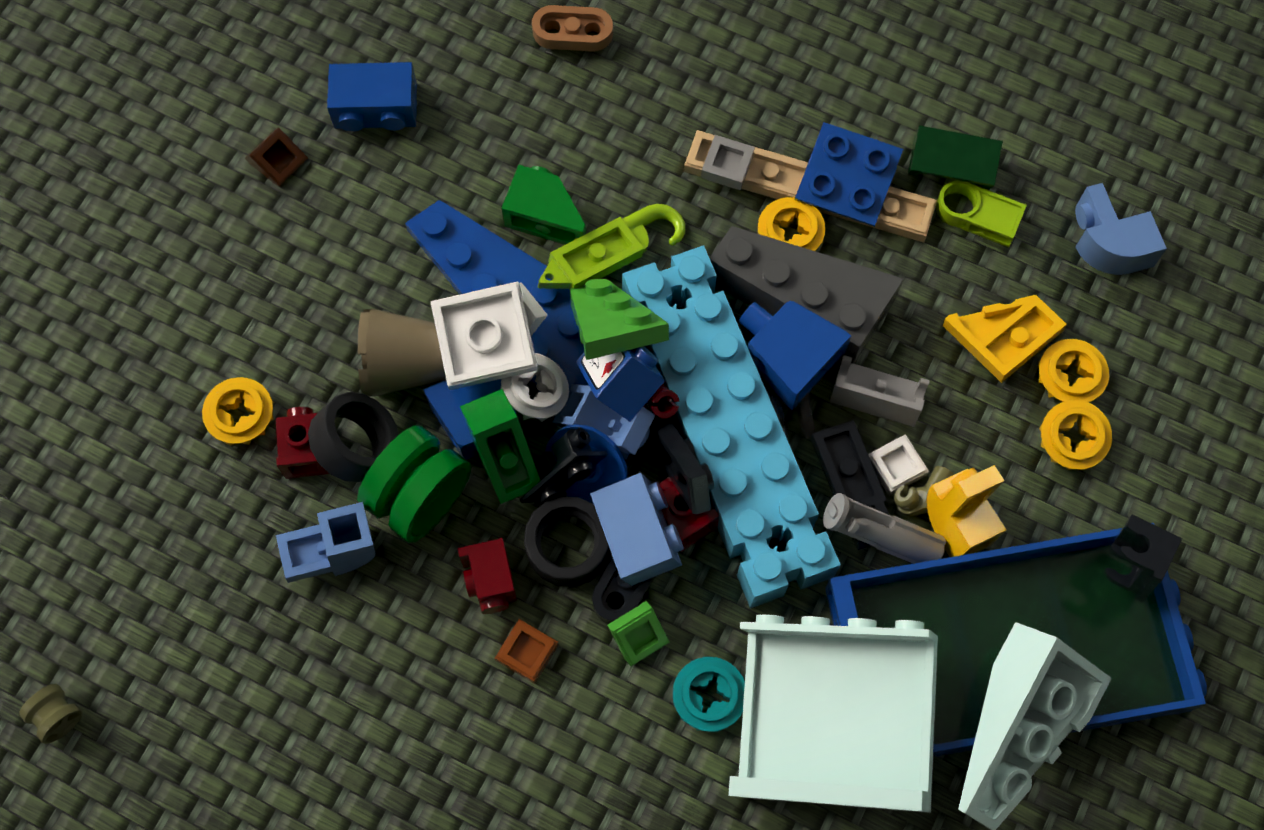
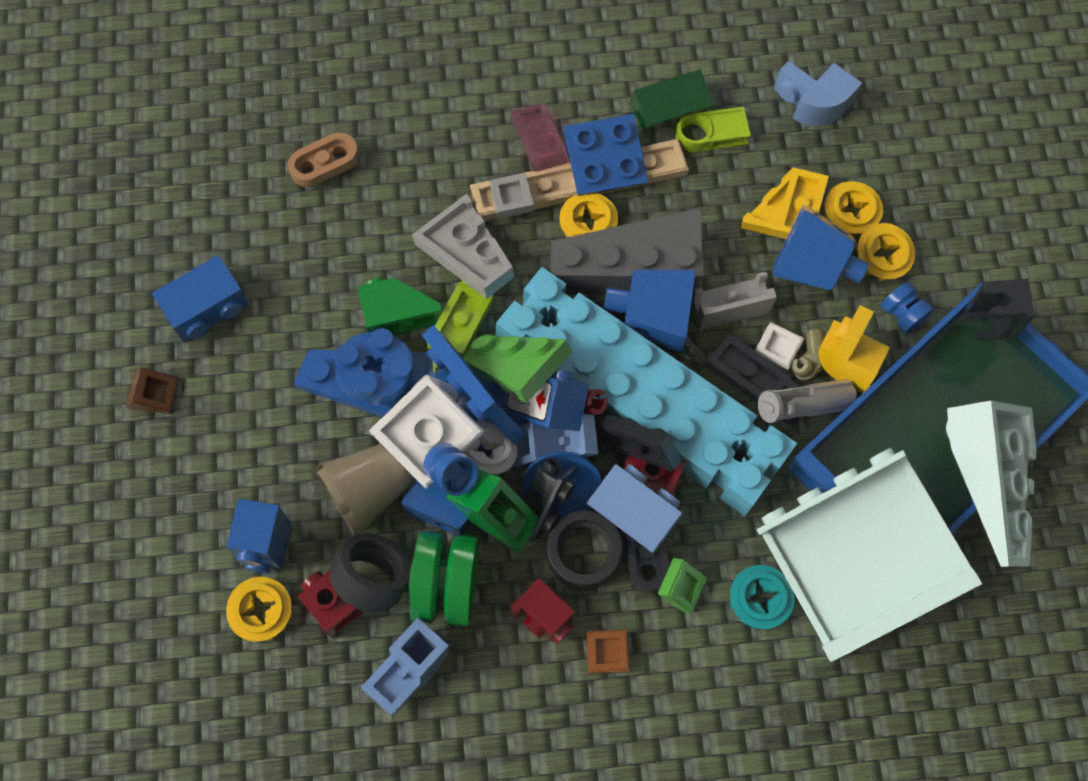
camera: 35 degrees left, 0 degrees up
none -> blue brick [226,499,293,574]
none -> blue plate [335,328,413,405]
none -> light grey wing [412,194,515,299]
none -> blue wing [422,325,526,444]
none -> blue wheel [423,443,479,496]
none -> clear pink plate [511,102,568,172]
none -> blue torso [772,204,869,290]
none -> blue wheel [880,281,934,334]

